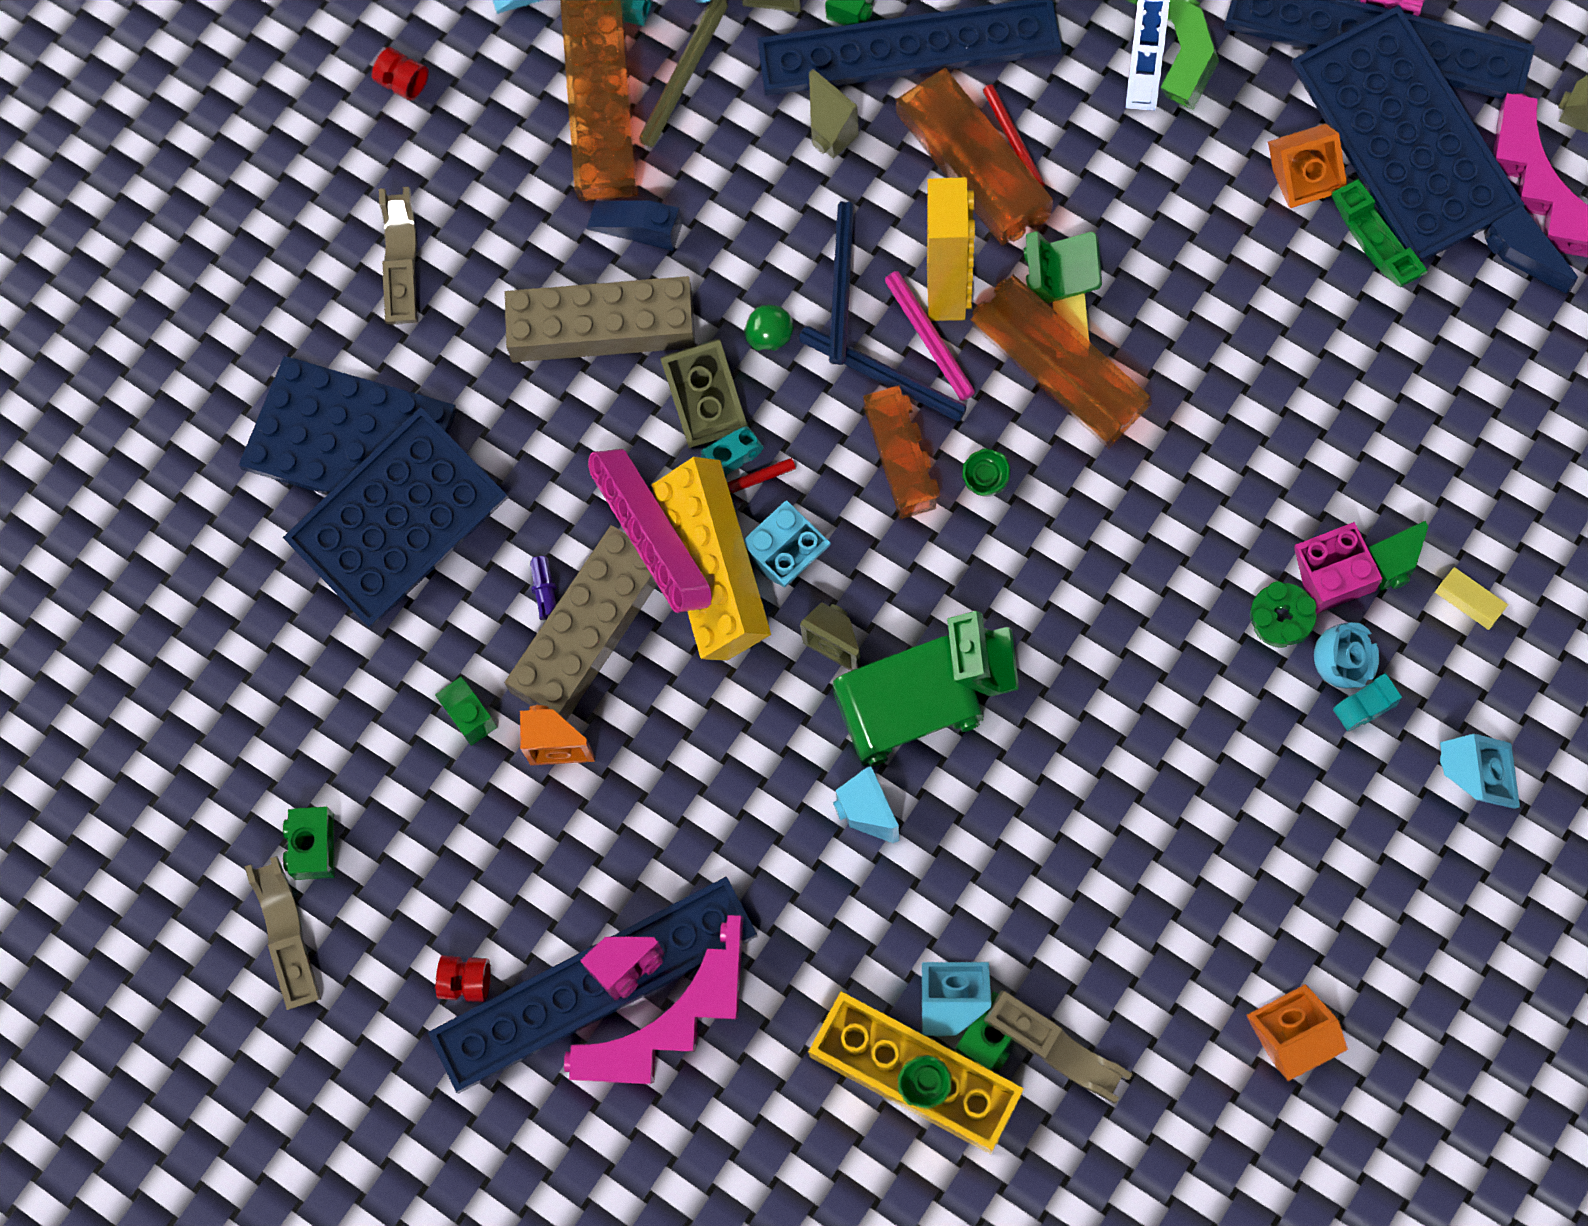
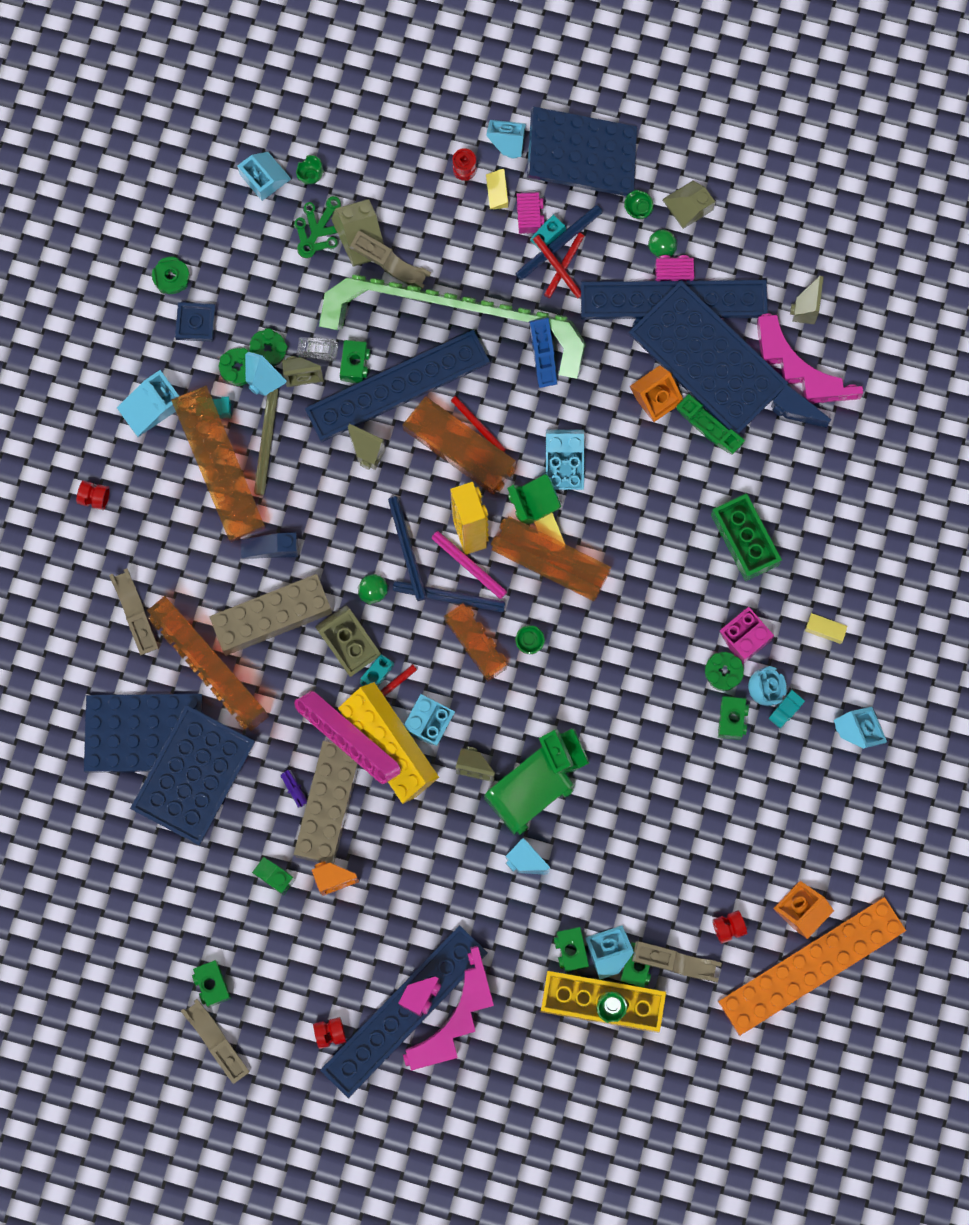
camera: 25 degrees left, 5 degrees up
green slope [1368,521,1428,591] -> none
none -> clear orange brick [147,596,269,731]
none -> medium azure slope [546,430,584,490]
none -> green brick [554,927,589,973]
none -> green brick [711,493,782,582]
none -> red wheel [712,910,748,944]
none -> green brick [717,696,749,740]
none -> orange plate [718,897,906,1036]

